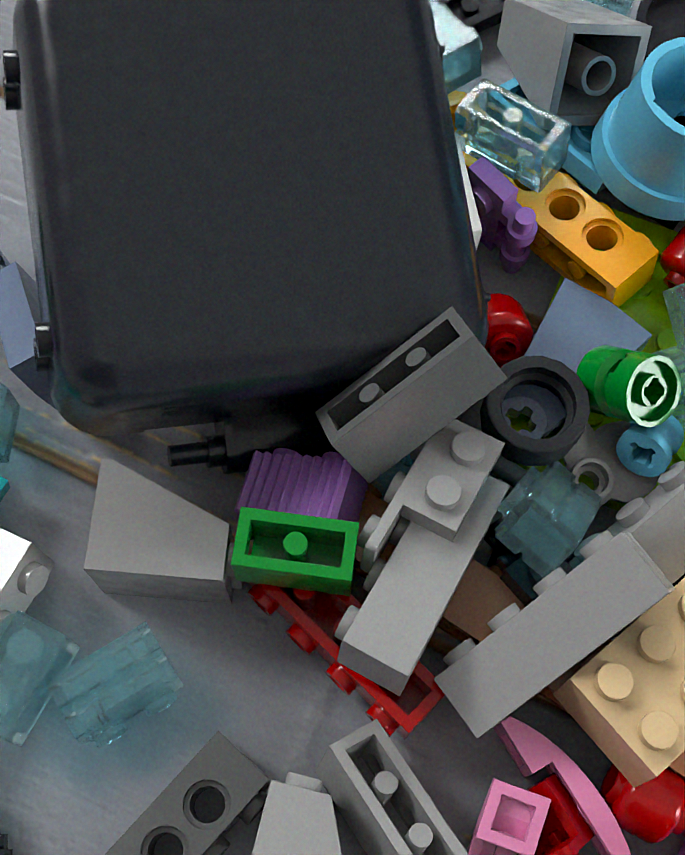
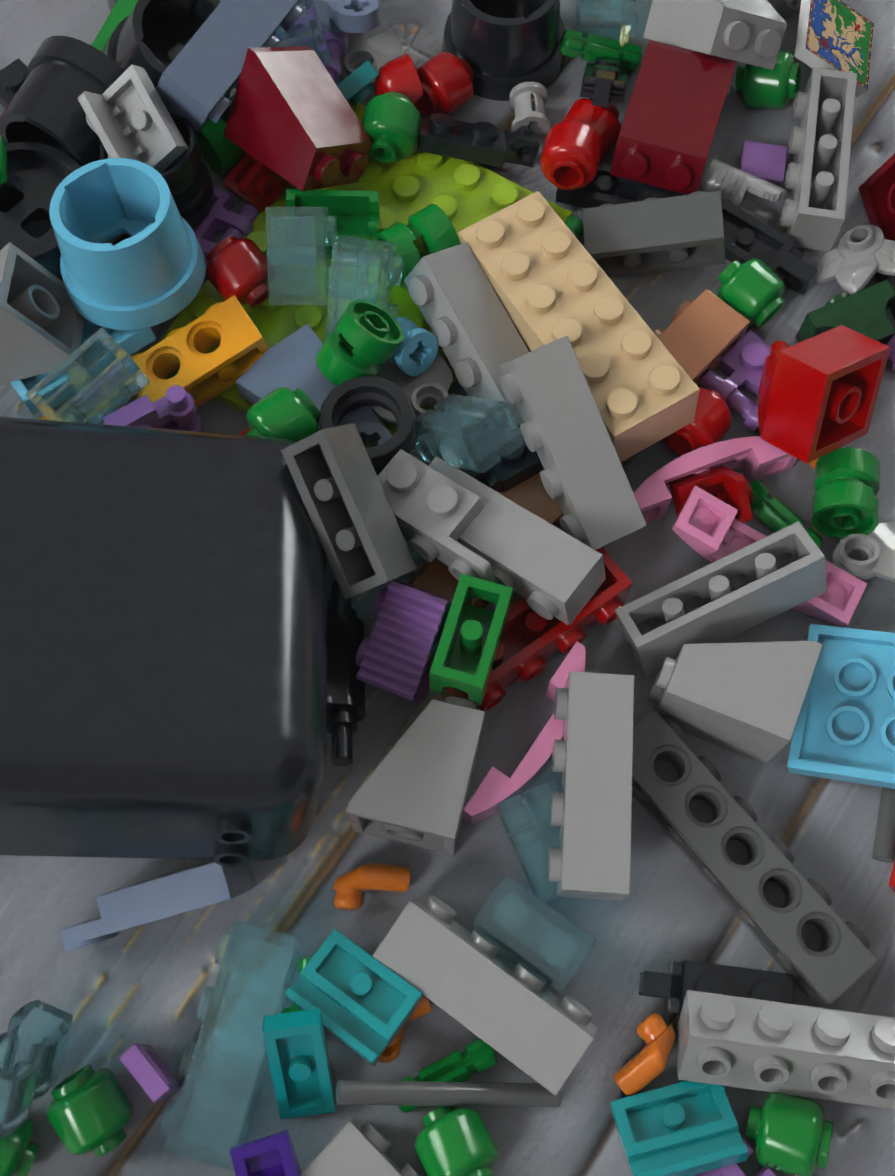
camera: 80 degrees left, 0 degrees up
none -> green head [245,387,320,442]
none -> orange arm [332,862,410,910]
none -> bright pink slope [463,641,586,825]
none -> light grey brick [548,671,634,901]

